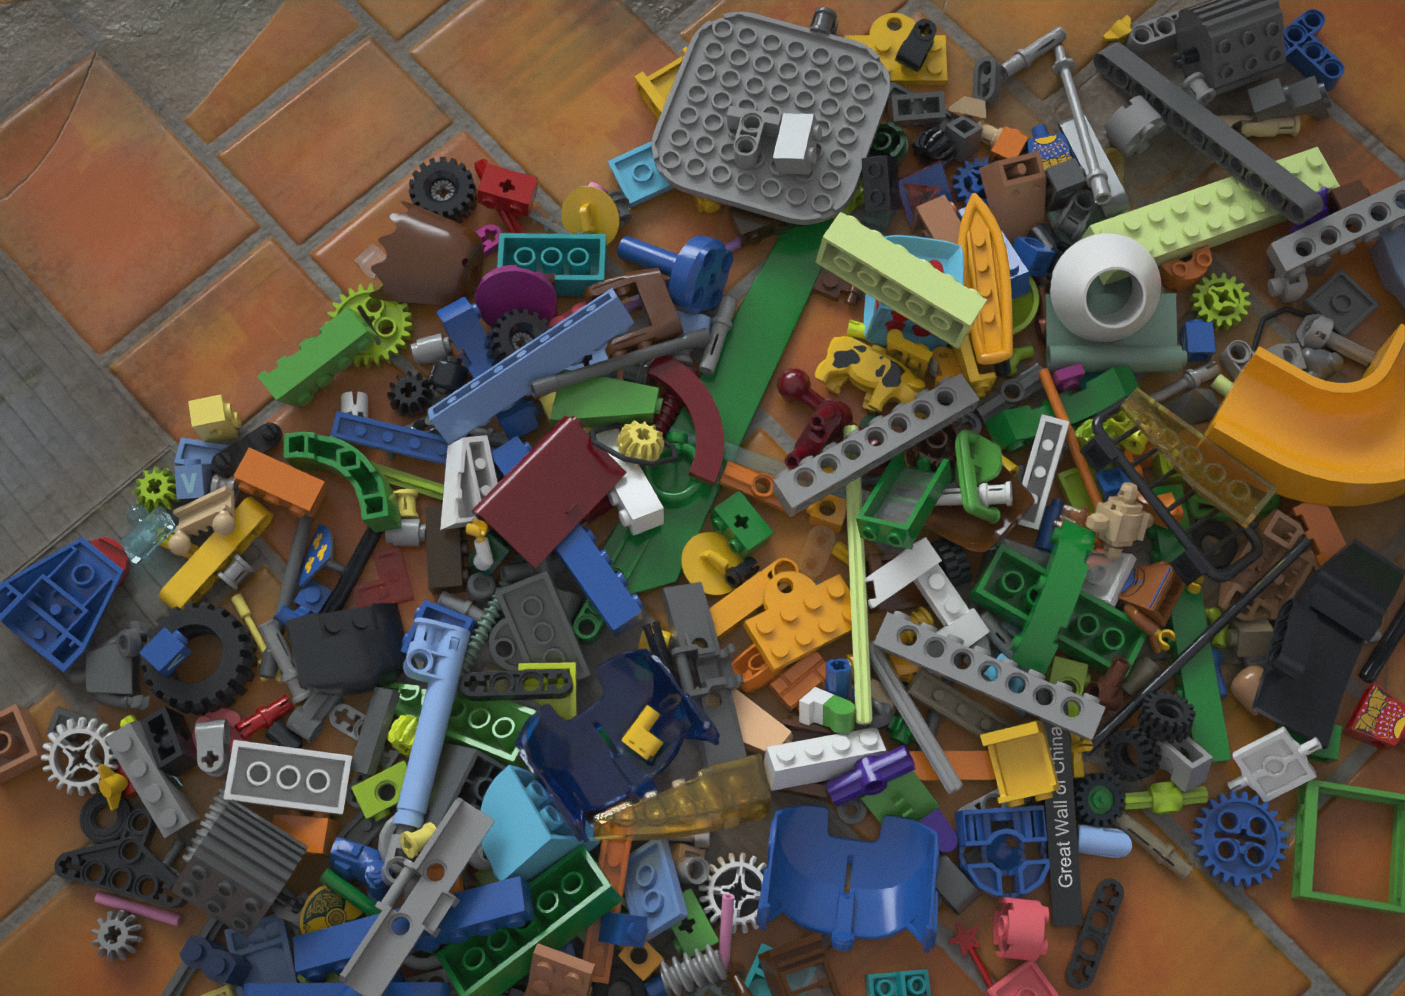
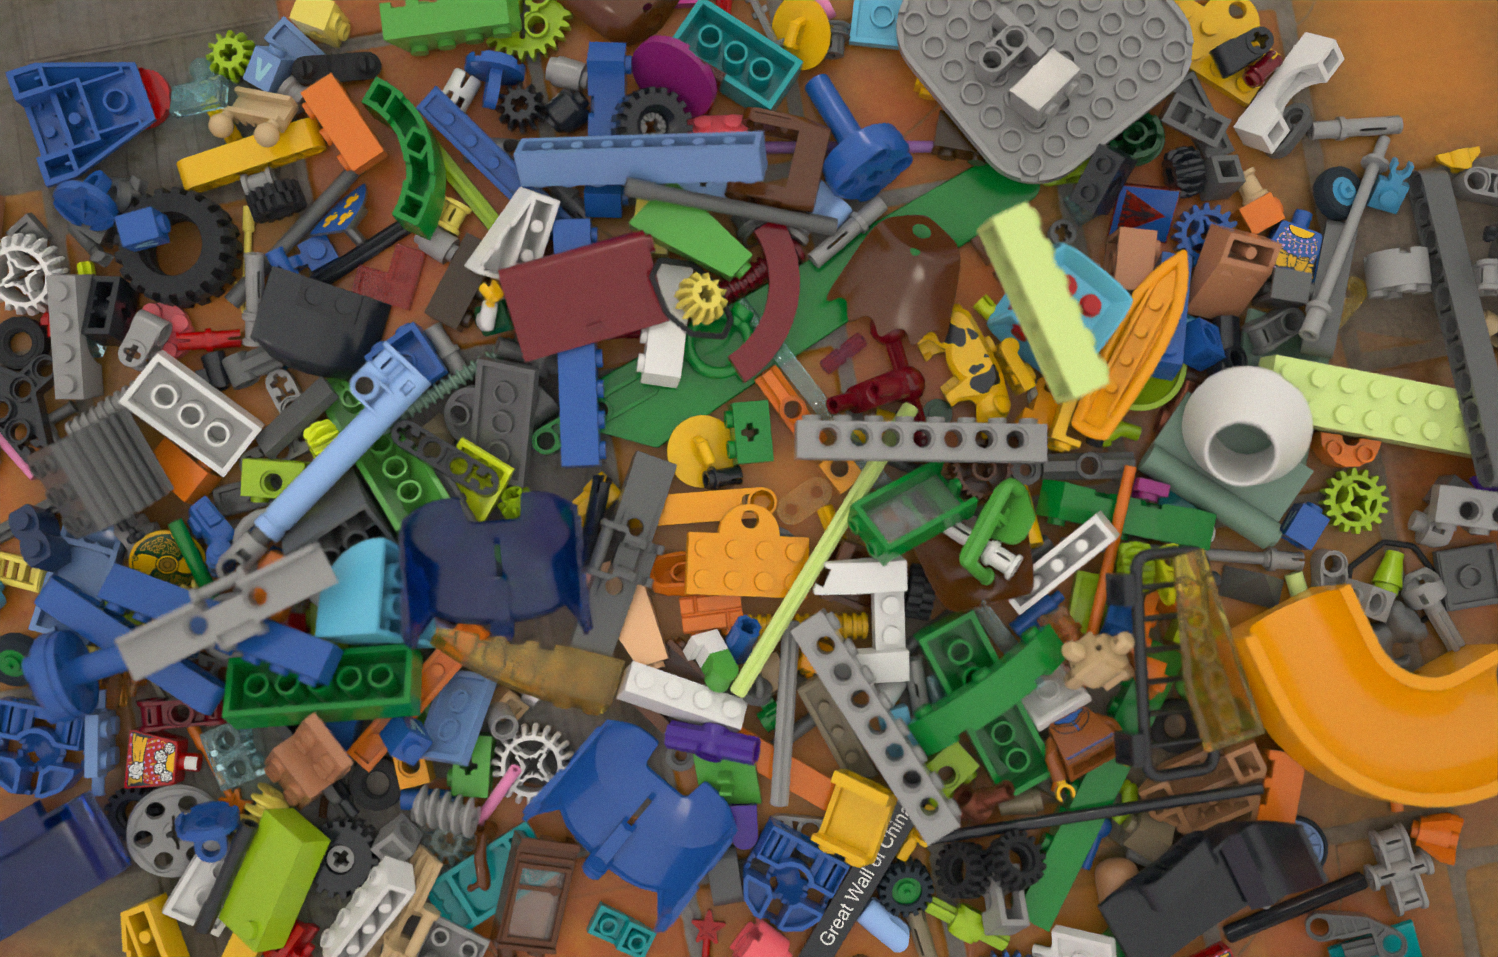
camera: 30 degrees right, 15 degrees up
yellow piece [97,765,128,810] -> none
light yellow bush [400,822,436,859] -> none
dark grey tile [467,572,495,601] -> none
yellow piece [621,705,664,763] -> none
tan slope [949,96,986,119] -> none
none -> blue tile [52,170,119,231]
none -> black tyre [245,178,307,224]
none -> blue tile [464,50,526,110]
none -> lime gear [497,486,538,523]
none -> clear pink piece [819,332,867,374]
none -> reddish brown piece [827,215,961,345]
none -> white arch [1233,32,1345,154]
none -> dark red pin [1242,50,1283,88]
none -> black wheel [1313,166,1361,221]
none -> dark azure plate [1366,157,1414,214]
none -> lime cone [1371,550,1404,597]

